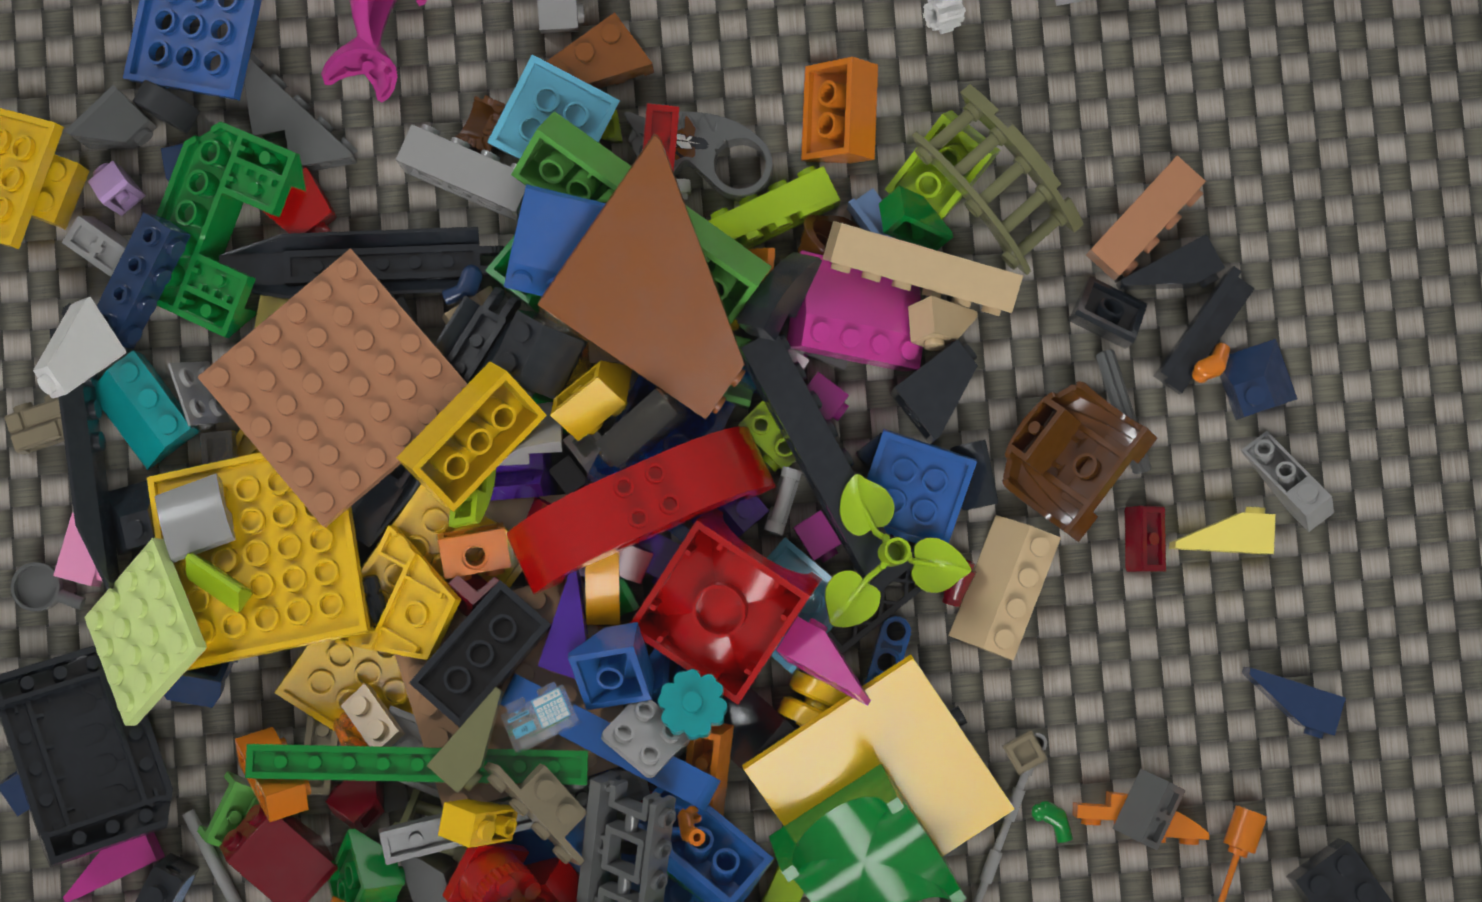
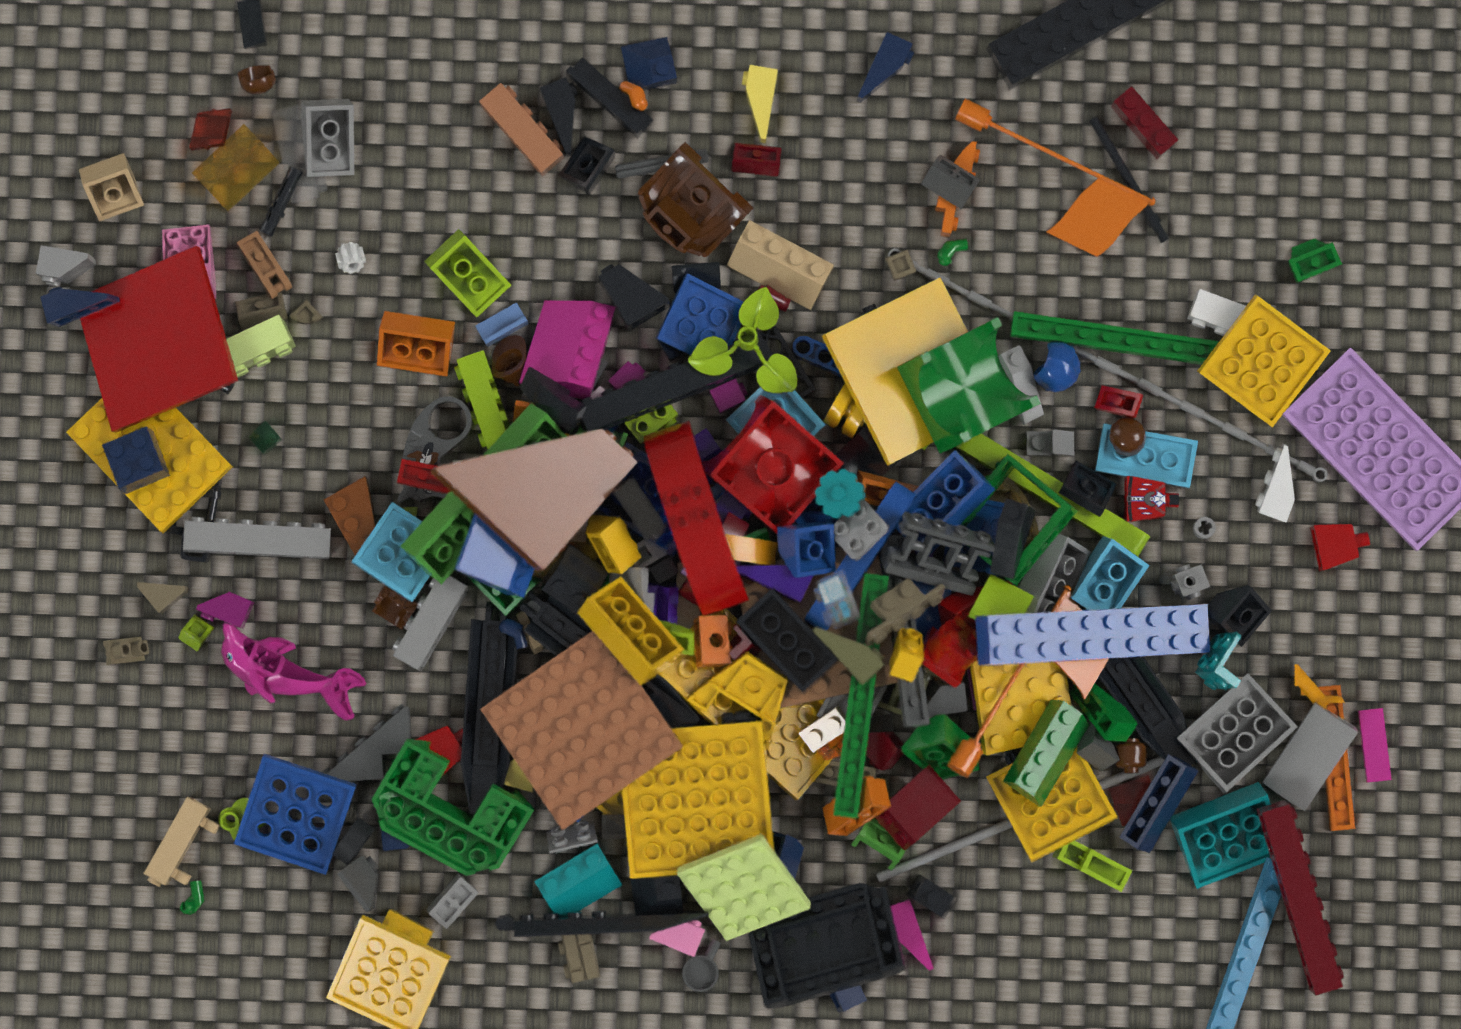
camera: 90 degrees left, 0 degrees up
white slope [33,297,127,398] -> none
lavender slope [88,161,146,216] -> none
dark blue brick [97,212,191,349] -> none
light grey slope [155,474,236,563] -> none
lime slope [185,553,253,612] -> none
orange arm [677,806,705,846] -> none
light grey plate [764,466,802,537] -> none
dark pink slope [776,616,871,706] -> none
tan brick [823,221,1023,316] -> none
green slope [879,185,953,251] -> none
tan slope [908,296,977,351] -> none
olive fence [912,84,1084,275] -> none
light grey slope [1241,431,1334,532] -> none

